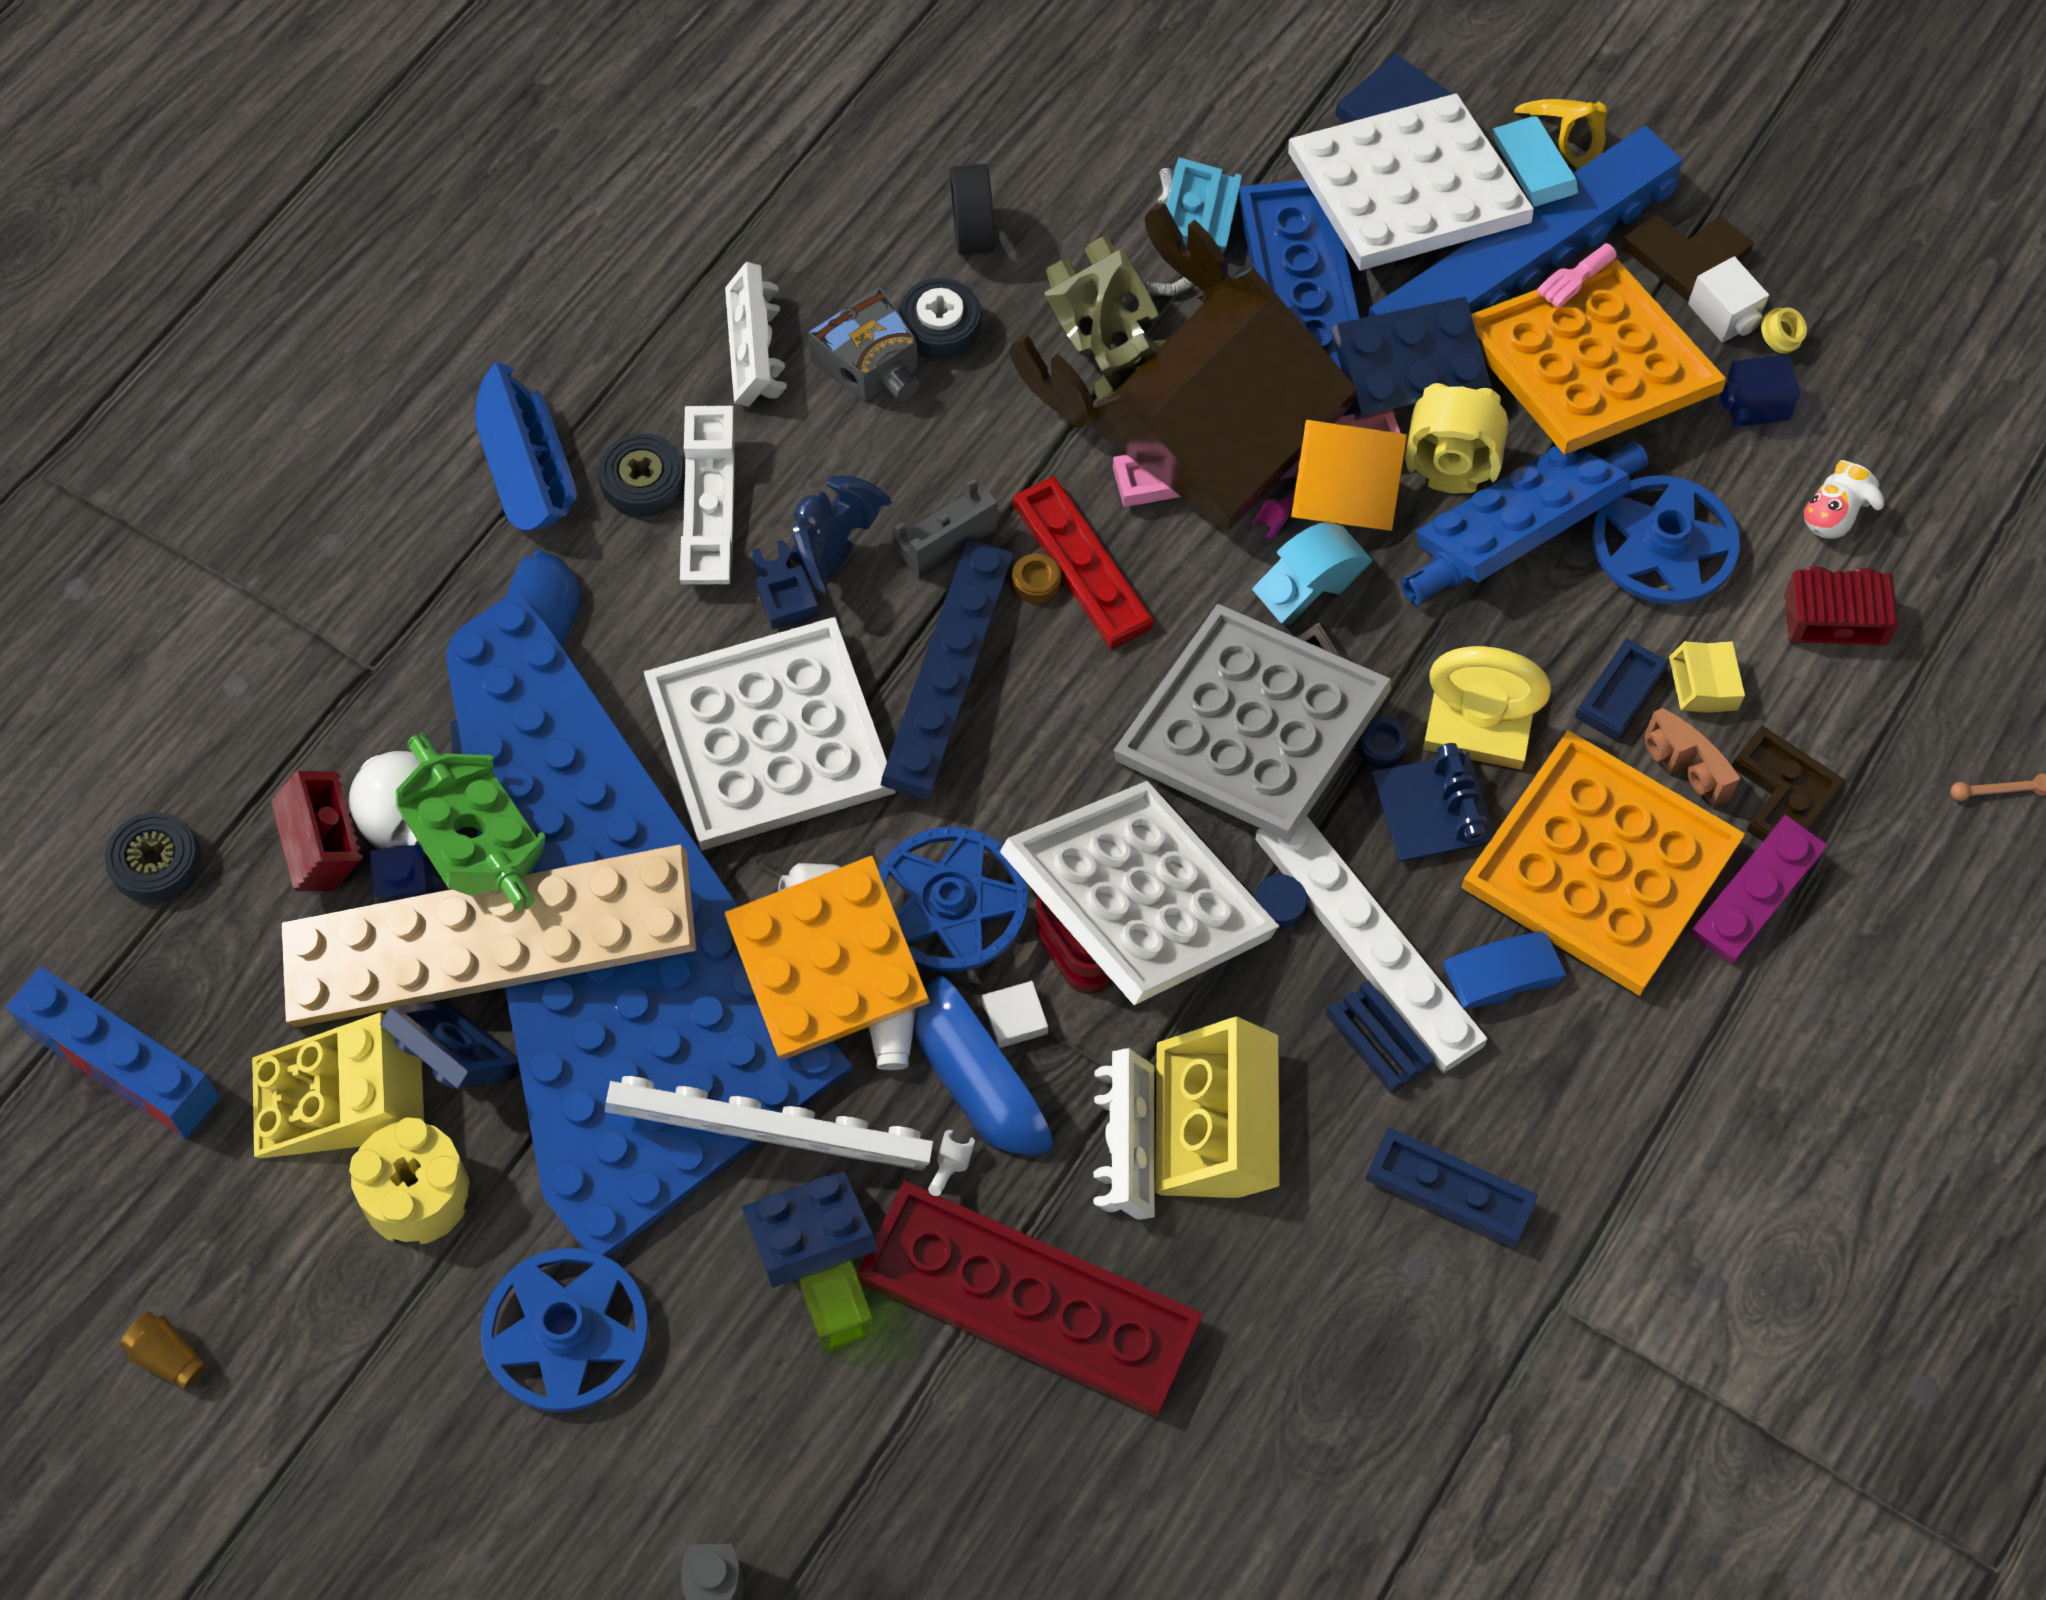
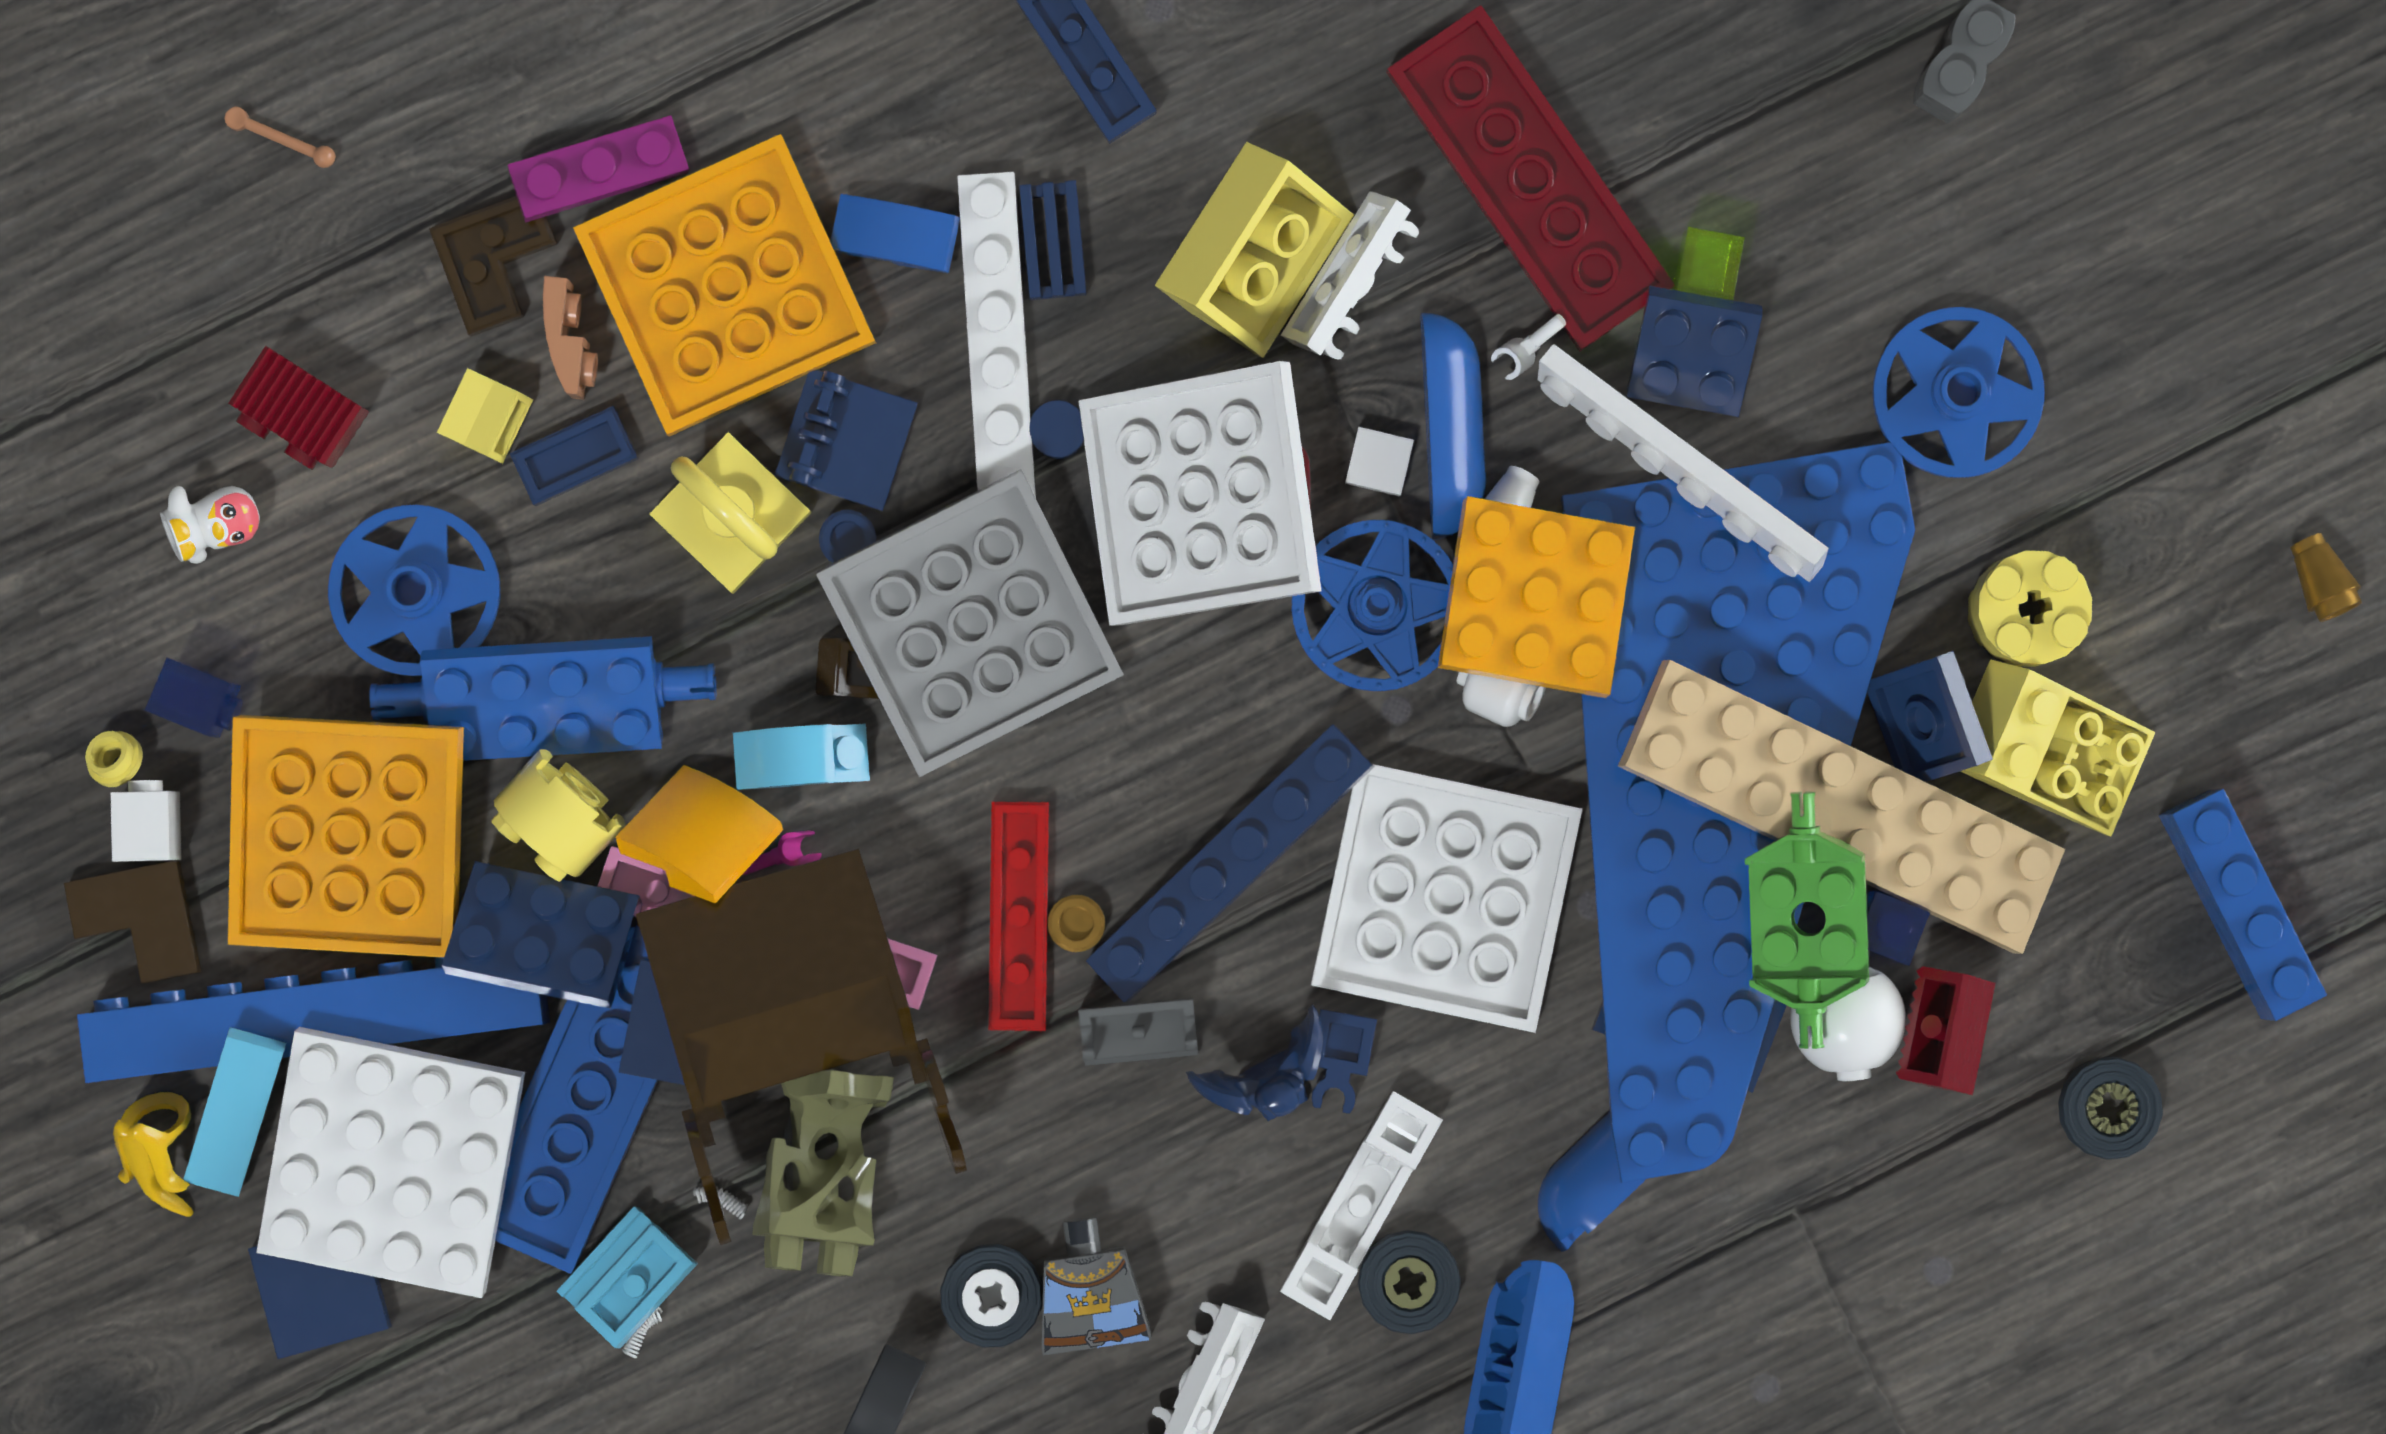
camera: 150 degrees left, 25 degrees up
bright pink piece [1537,244,1616,308] -> none

